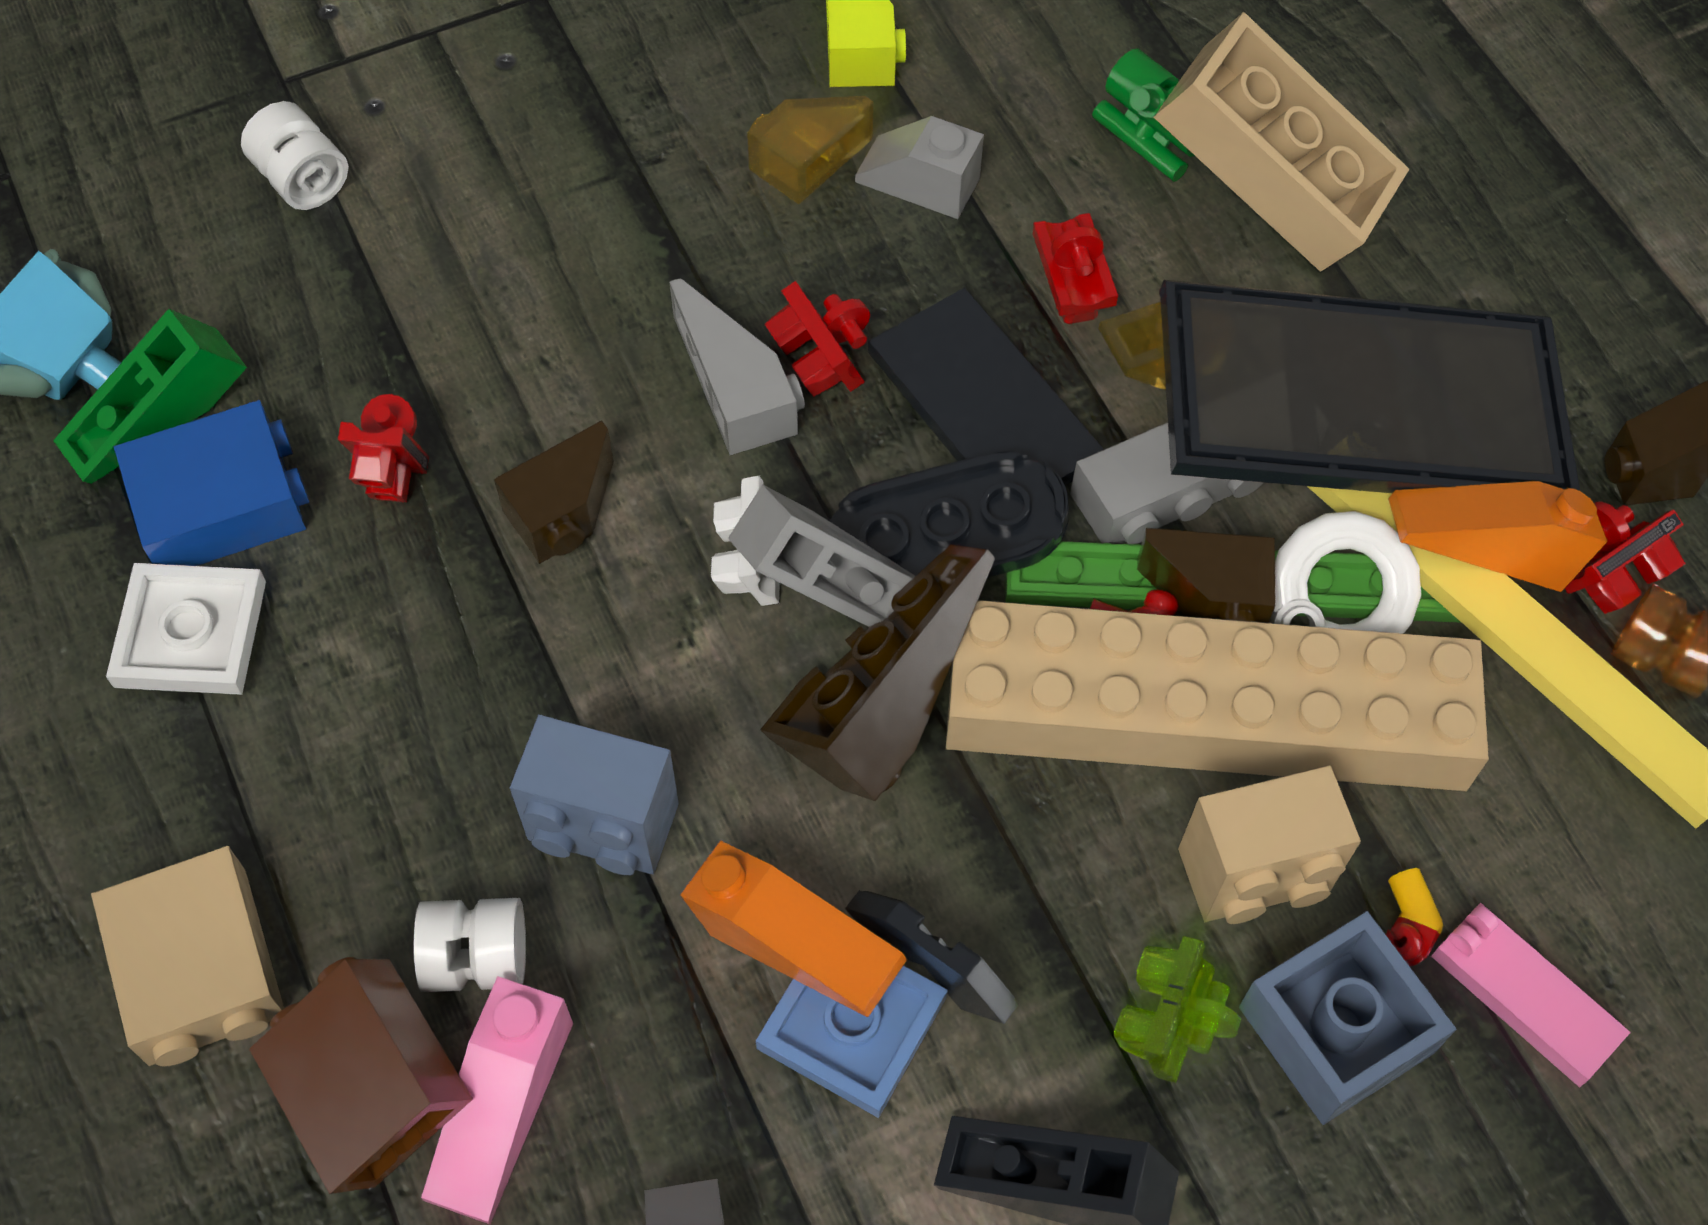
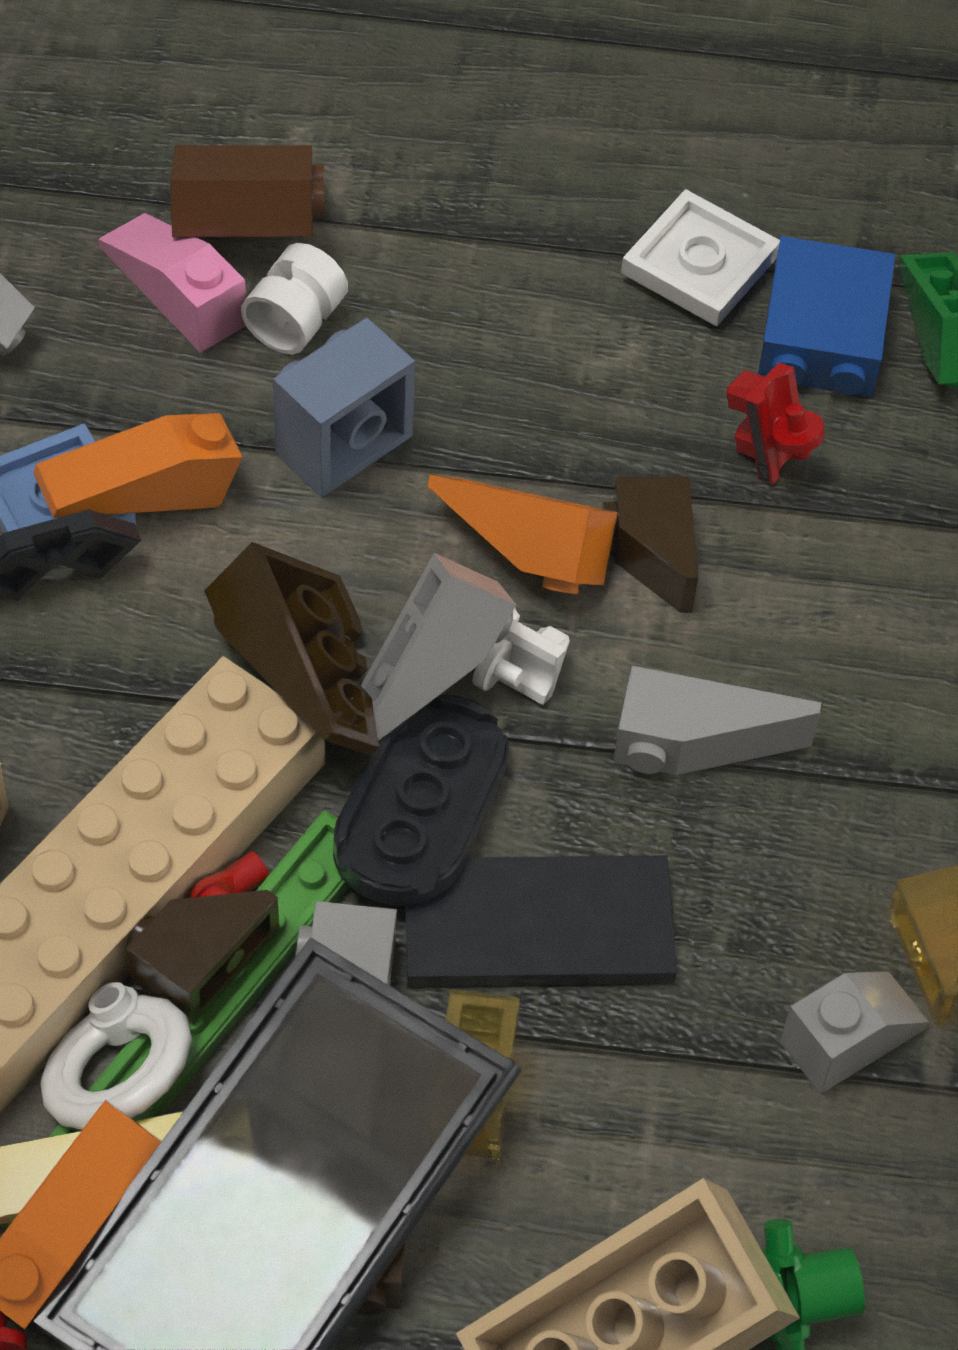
camera: 120 degrees right, 5 degrees down
tan brick [91,846,284,1066] -> none
red hips [765,281,870,397] -> none
red hips [1032,213,1118,324] -> none
none -> orange slope [427,475,618,594]

